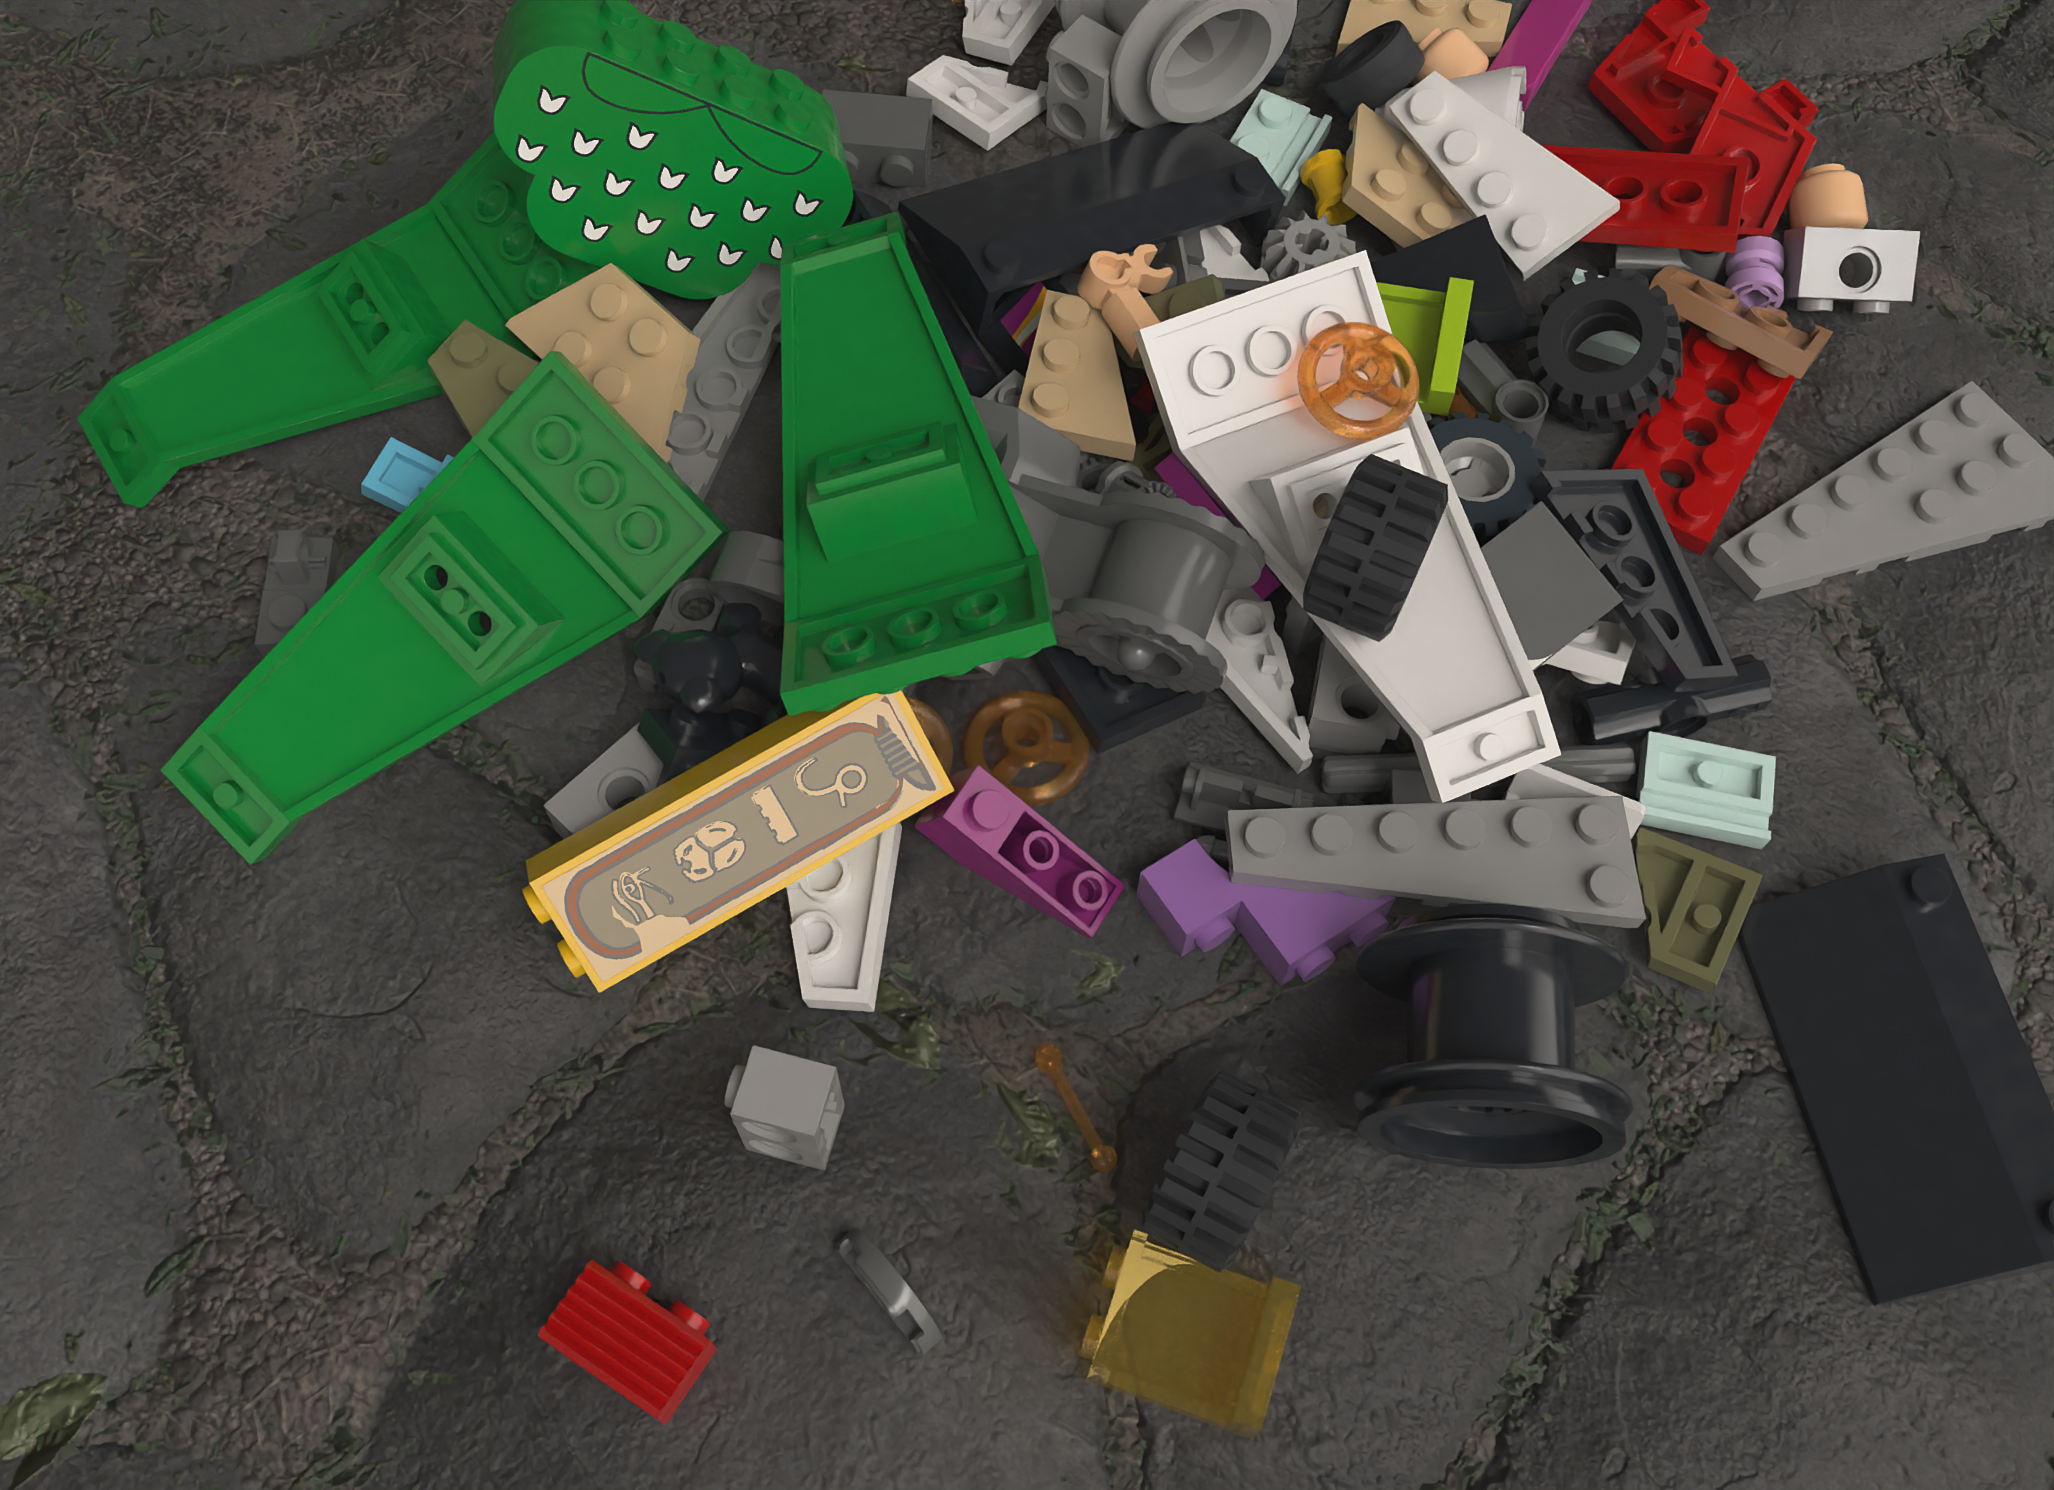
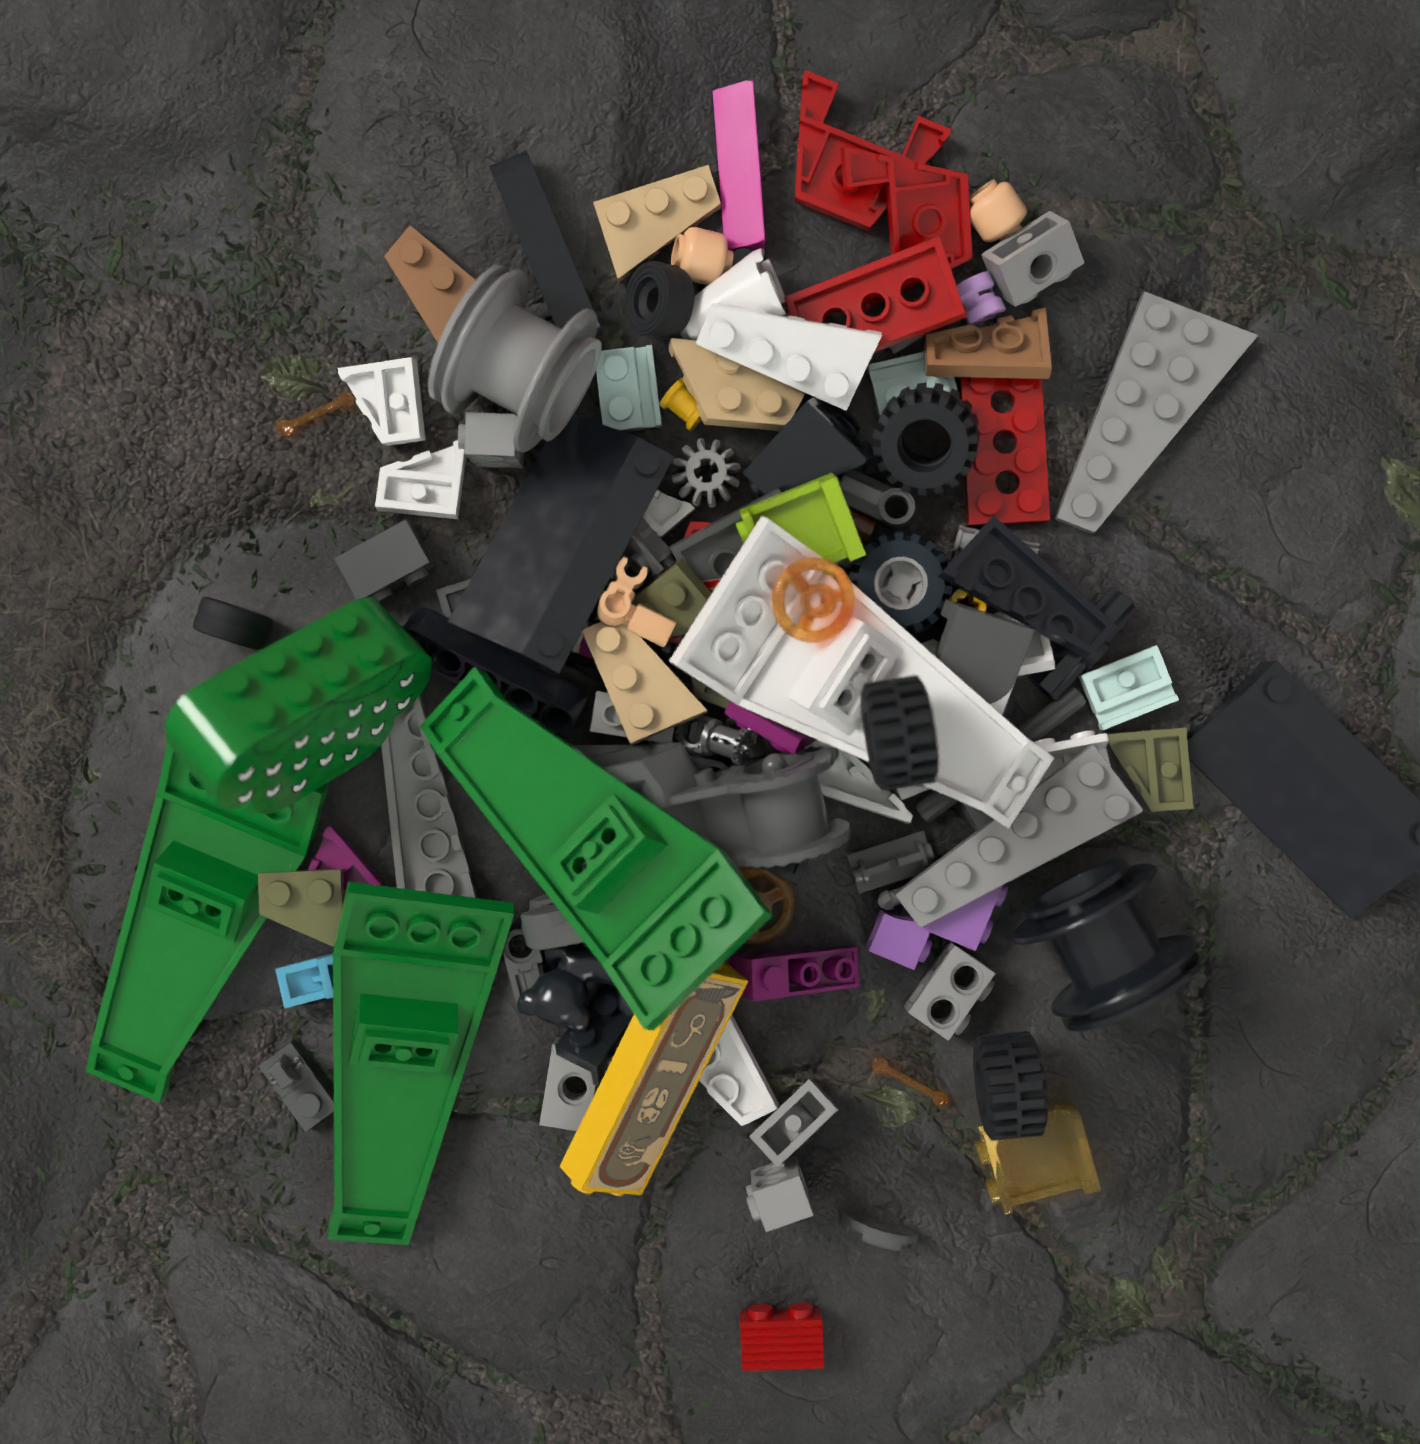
camera: 30 degrees left, 25 degrees up
tan wing [505,263,701,463] -> none
none -> light grey brick [749,1077,839,1168]
none -> light grey brick [904,940,995,1041]

